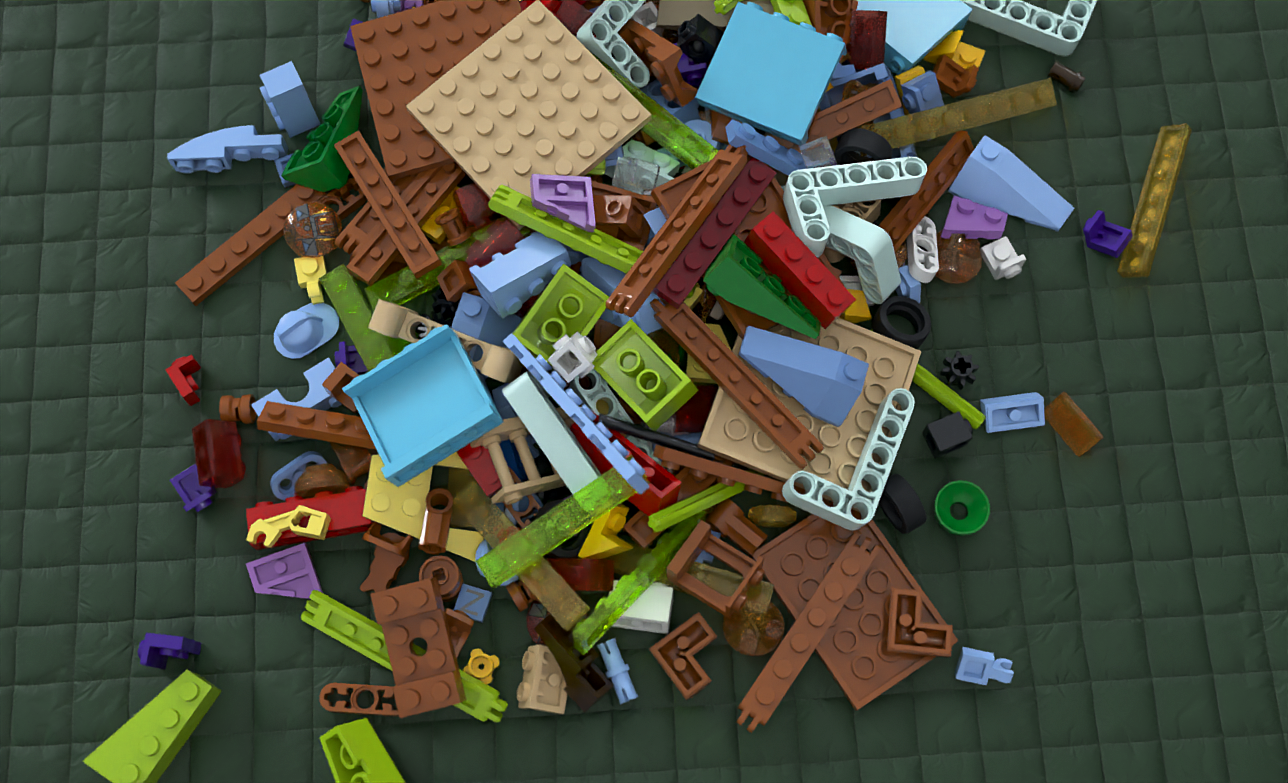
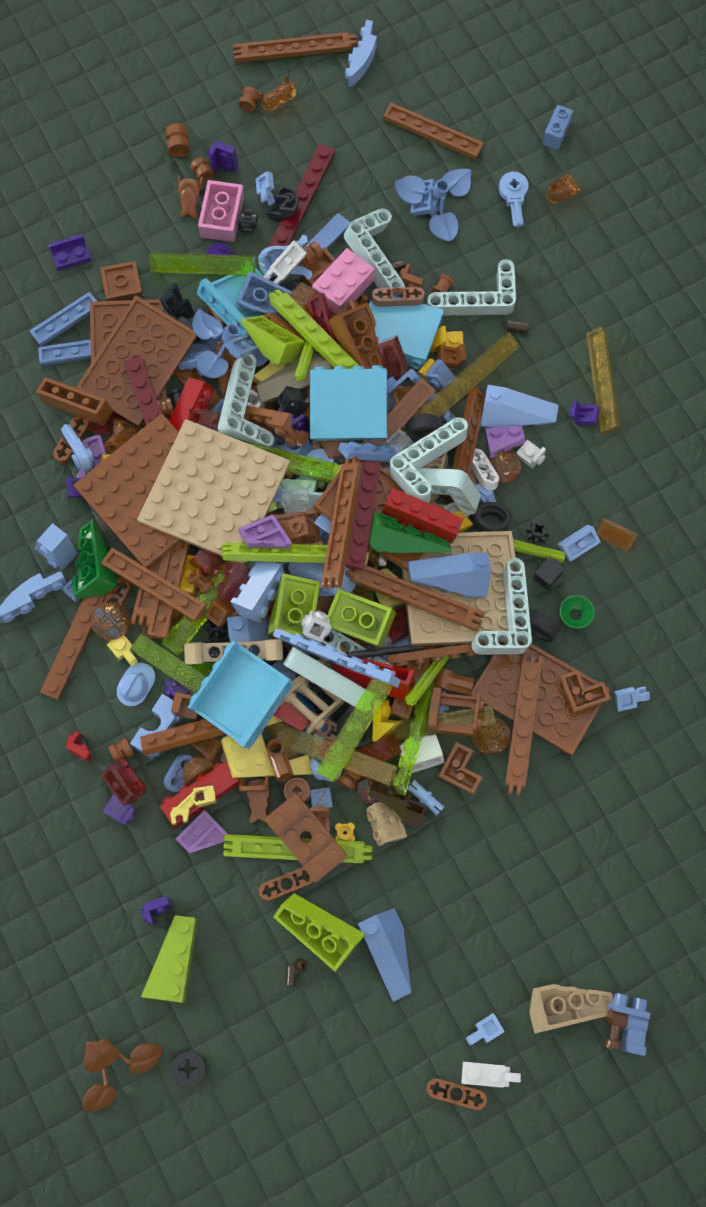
camera: 25 degrees left, 0 degrees up
clear yellow gear [748,504,797,528] -> none

